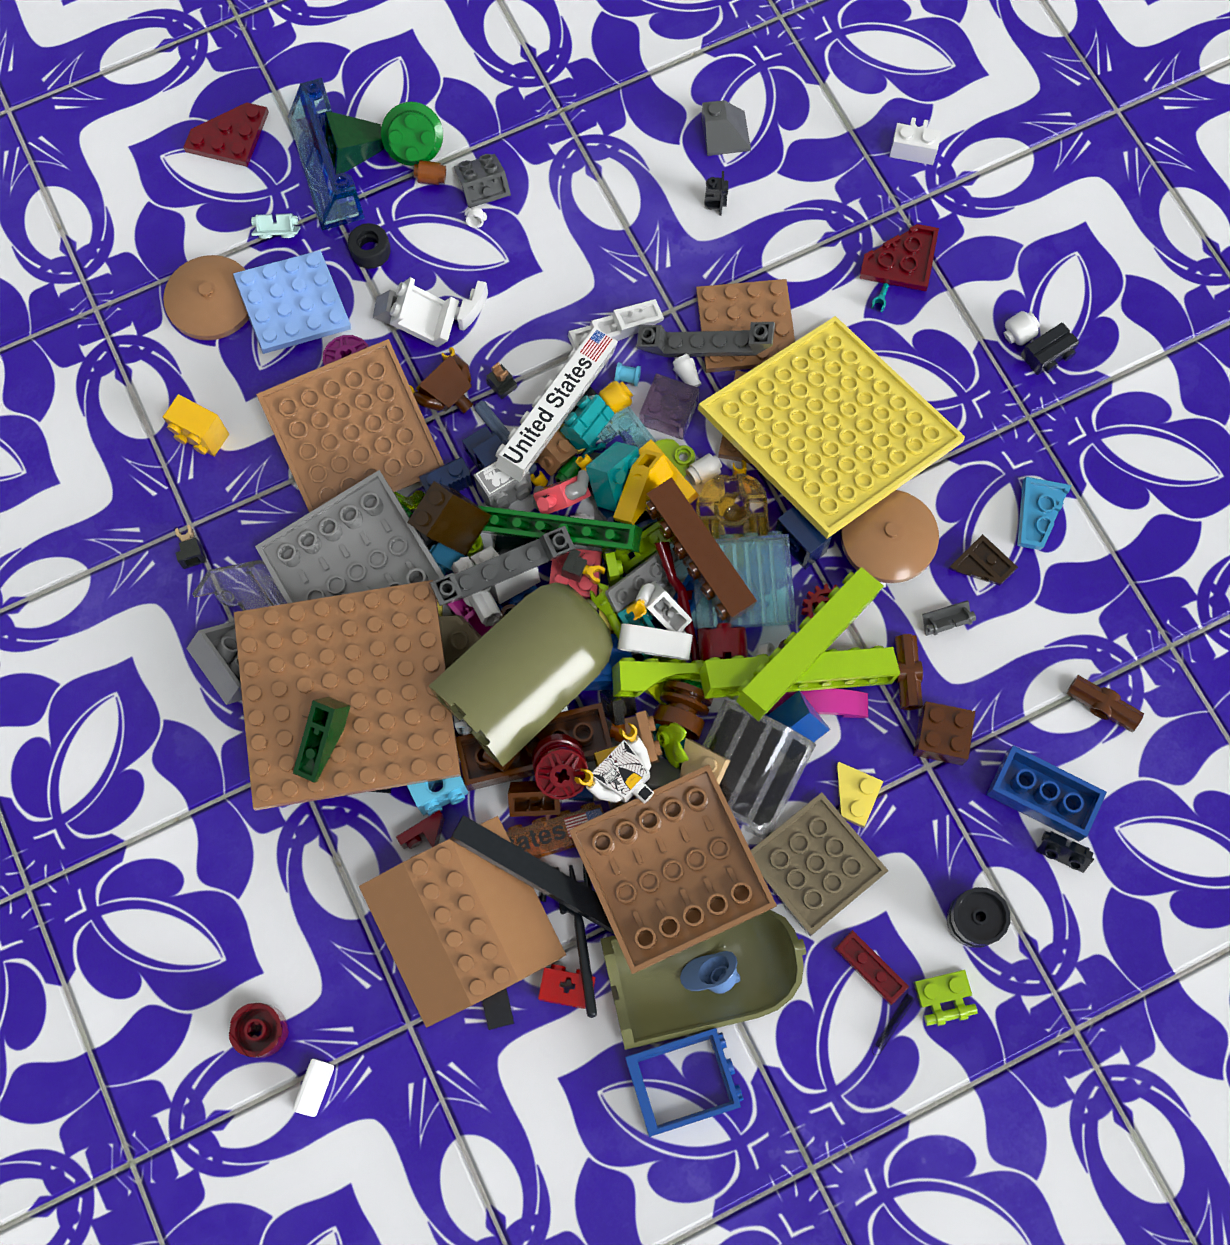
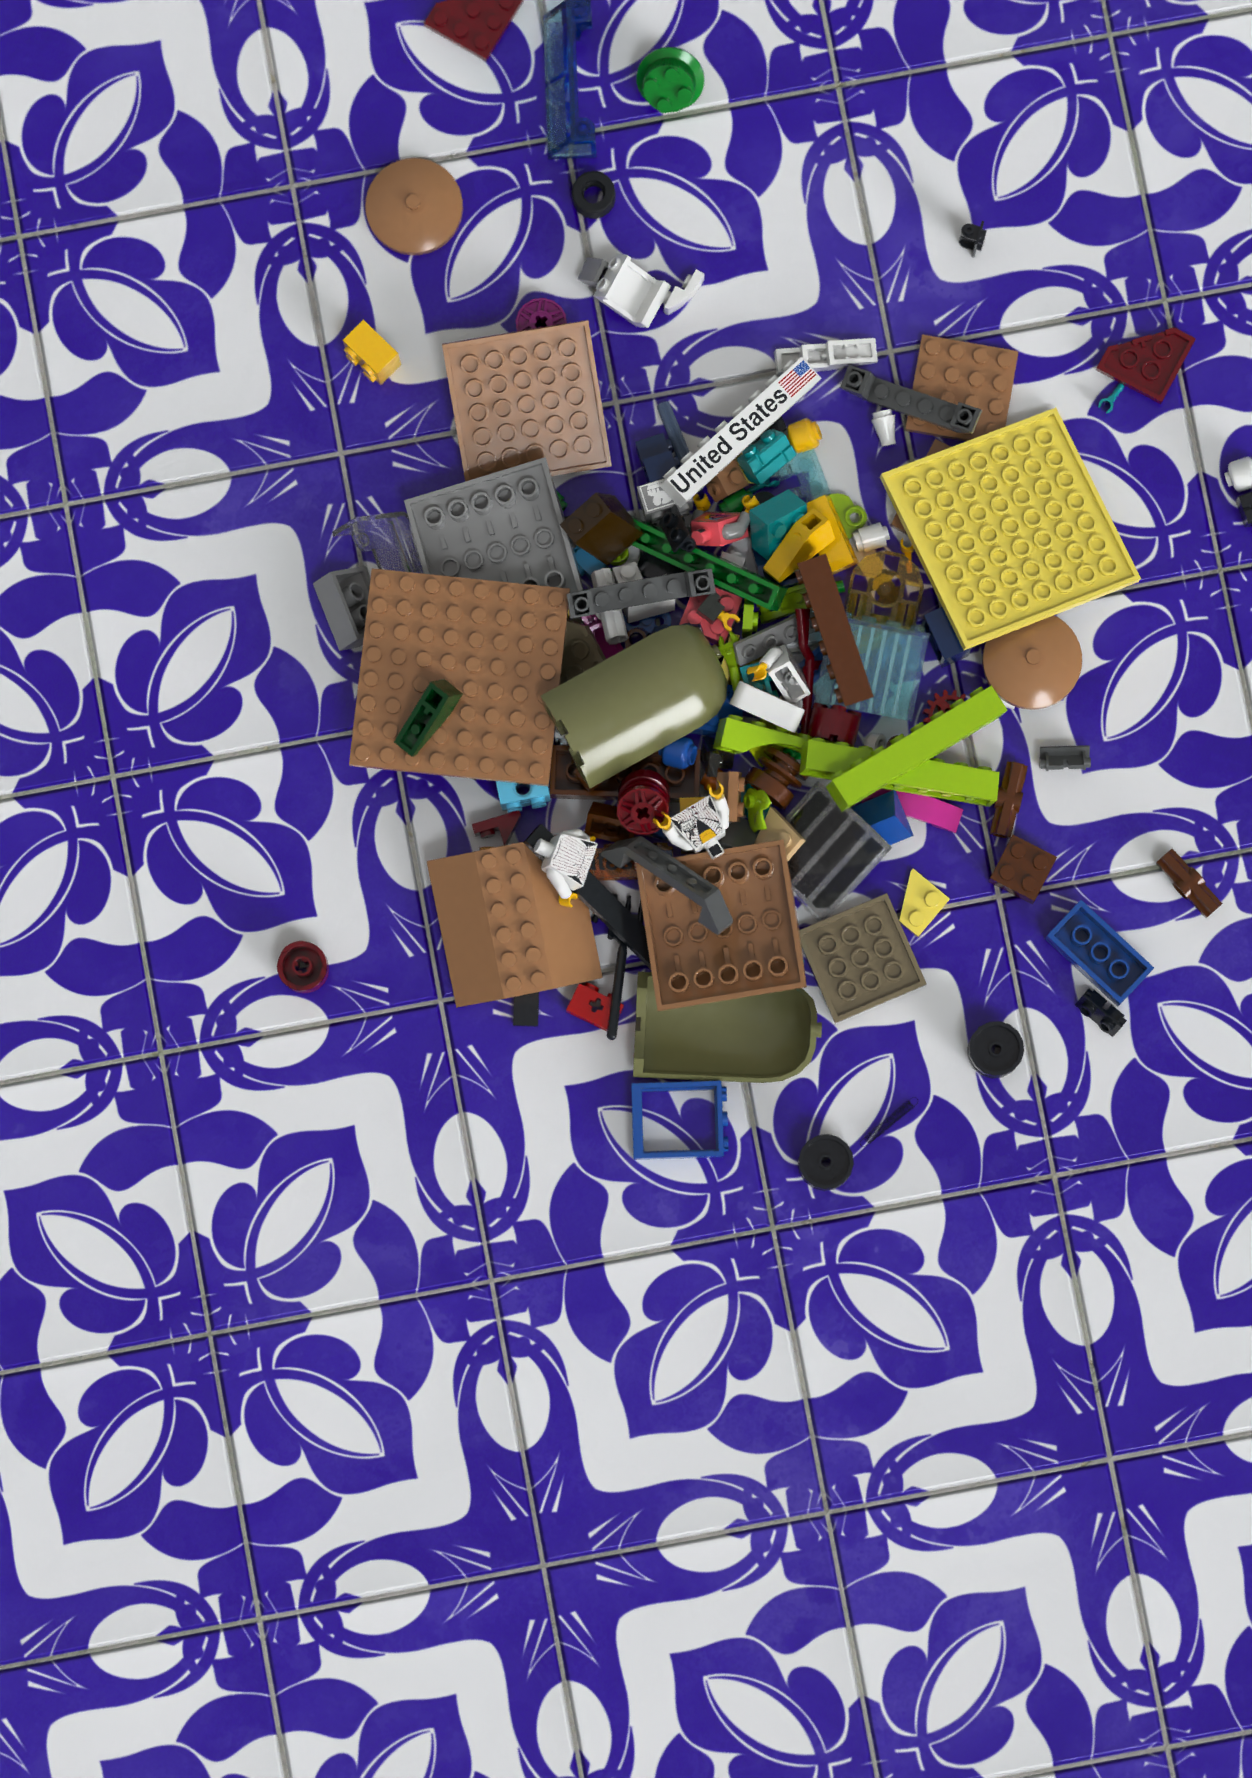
camera: 20 degrees right, 10 degrees up
pearl dark grey piece [175,525,207,569] -> none
light blue plate [233,250,351,354] -> none
light aqua hinge [251,213,300,239] -> none
white slope [292,1059,334,1117] -> none
dark green slope [324,112,384,176] -> none
clear neon green arm [394,490,425,510] -> none
reddish brown torso [409,347,474,414] -> none
dark orange brick [414,160,446,185] -> none
dark blue brick [419,457,473,493] -> none
dark grey bracket [454,154,511,208] -> none
white plate [465,207,487,228] -> none
pearl dark grey piece [486,362,518,399] -> none
medium azure bush [615,362,641,387] -> none
clear purple brick [639,373,700,440] -> none
medium blue piece [680,951,740,994] -> none
dark grey slope [701,100,751,156] -> none
dark red tile [834,930,909,1006] -> none
white brick [890,117,941,165] -> none
lime plate [913,970,978,1026] -> none
dark brown wing [949,534,1018,586] -> none
dark azure wing [1017,477,1072,550] -> none
none -> white torso [534,829,598,908]
none -> dark grey slope [601,836,733,935]
none -> blue head [658,737,697,769]
none -> black hinge [659,504,696,553]
none -> black wheel [798,1134,854,1191]

